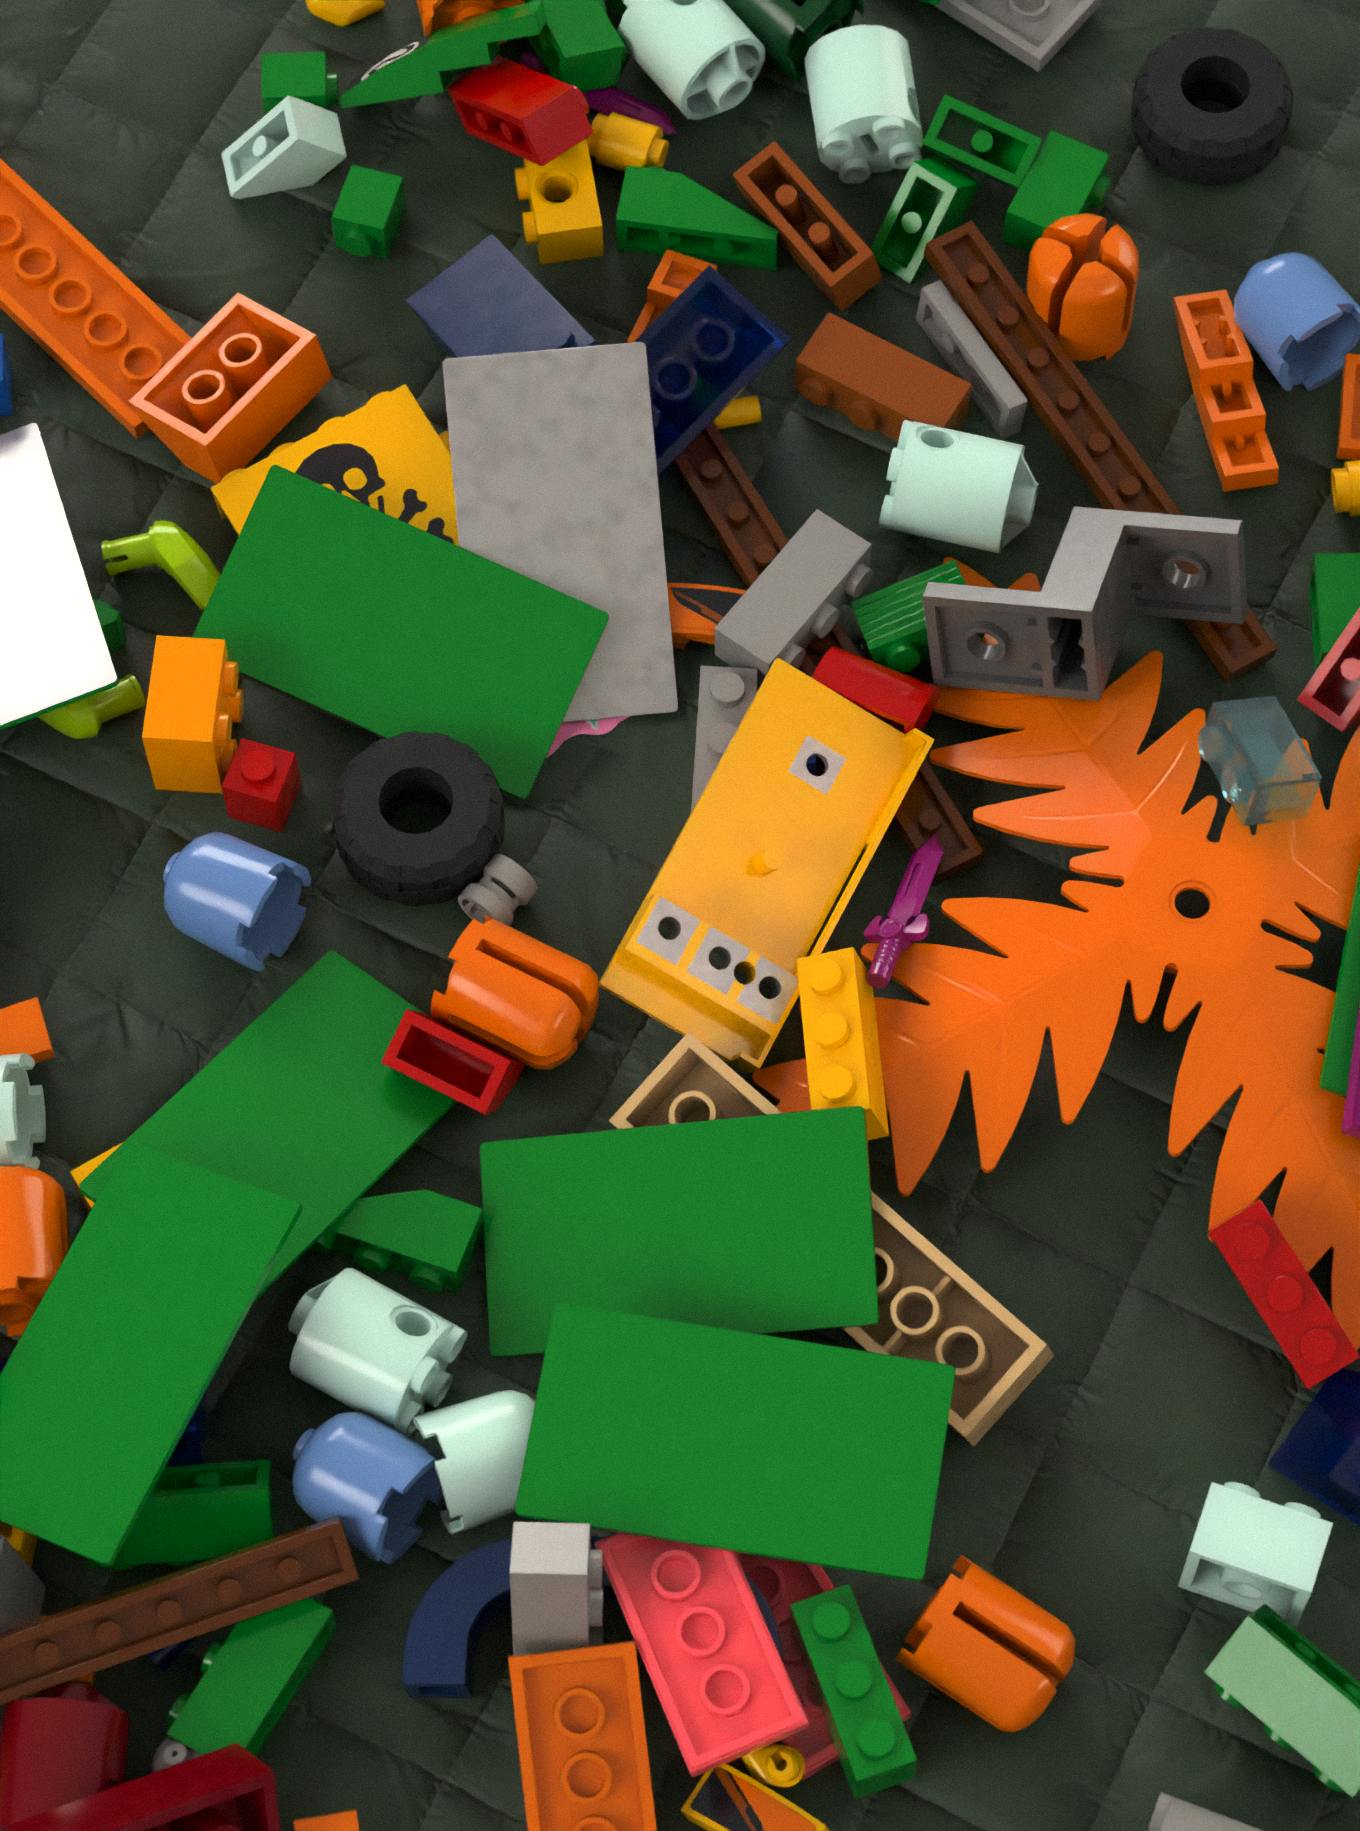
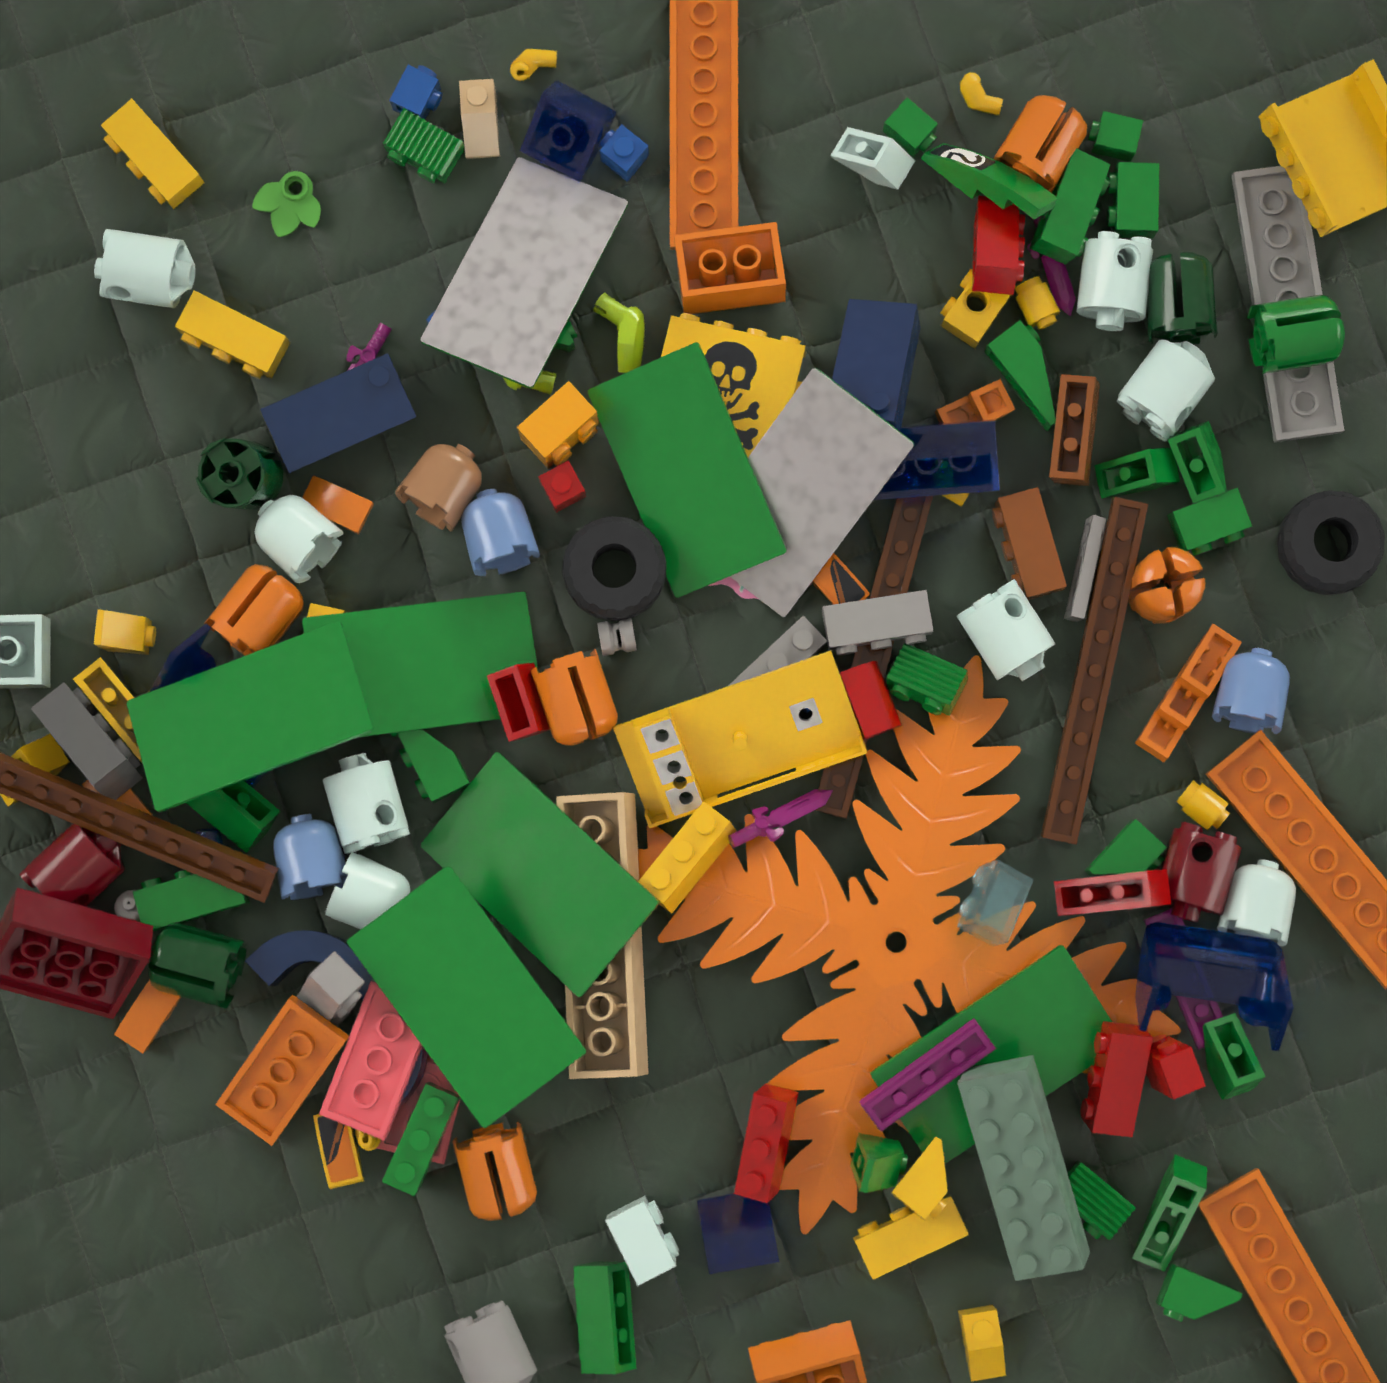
camera: 40 degrees right, 20 degrees up
green brick [332,165,407,259] -> none
dark grey bracket [922,506,1248,701] -> none
none -> dark green cylinder [148,923,247,1009]
none -> medium nougat cylinder [395,444,482,532]

